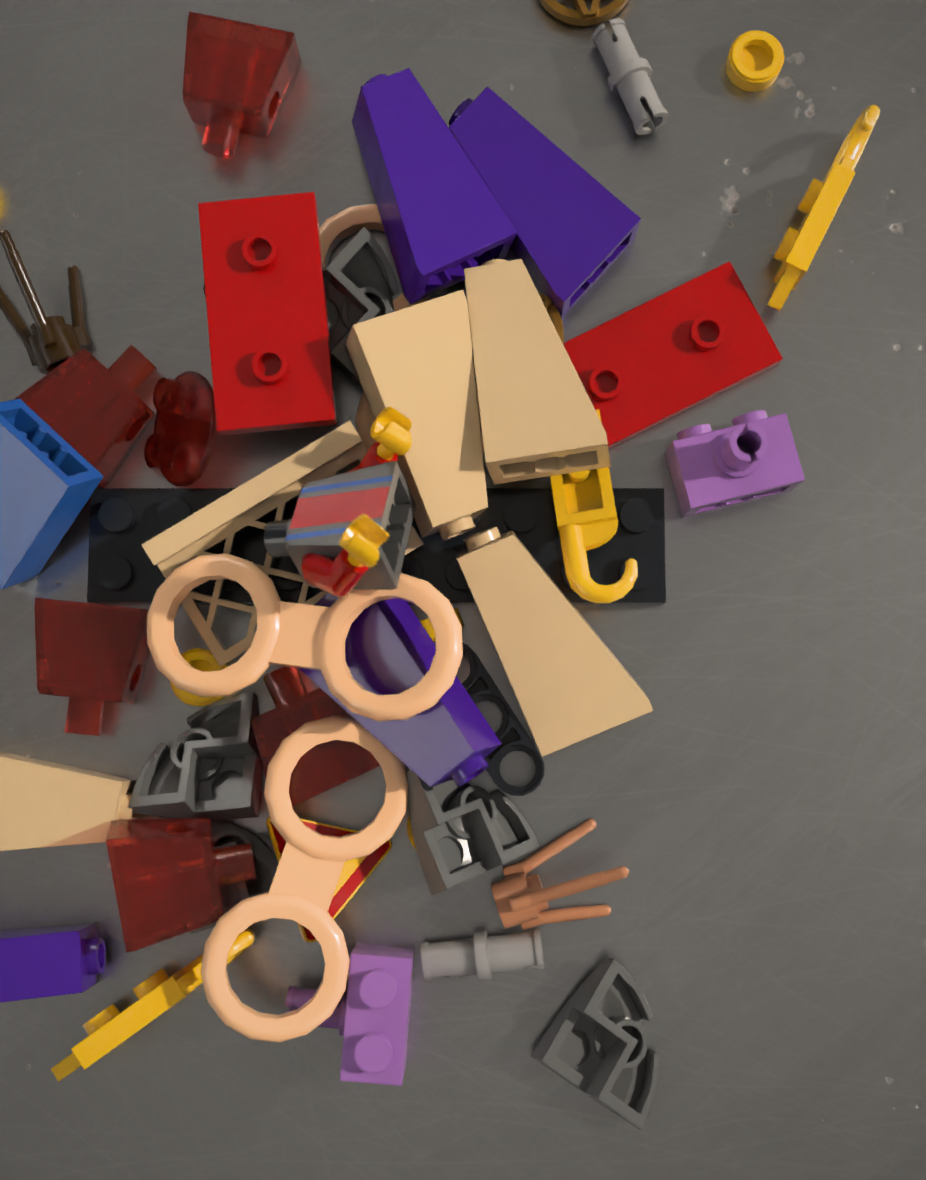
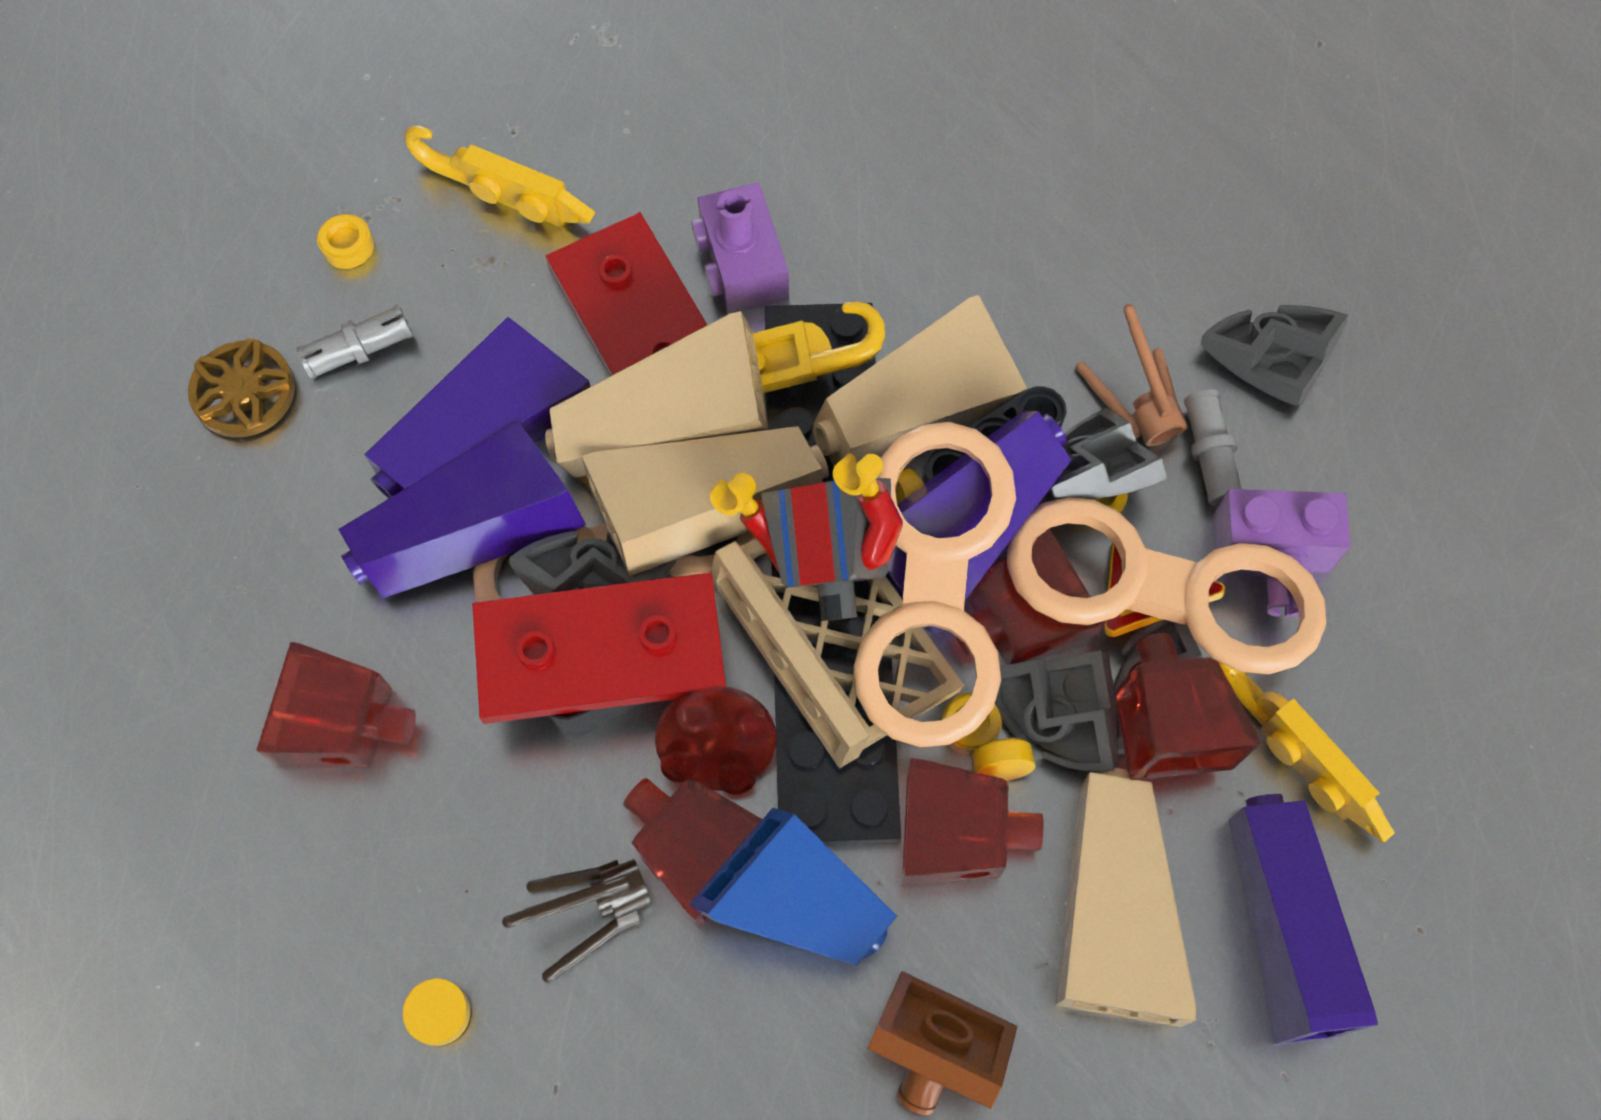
camera: 95 degrees left, 15 degrees down
none -> yellow tile [972,738,1036,783]

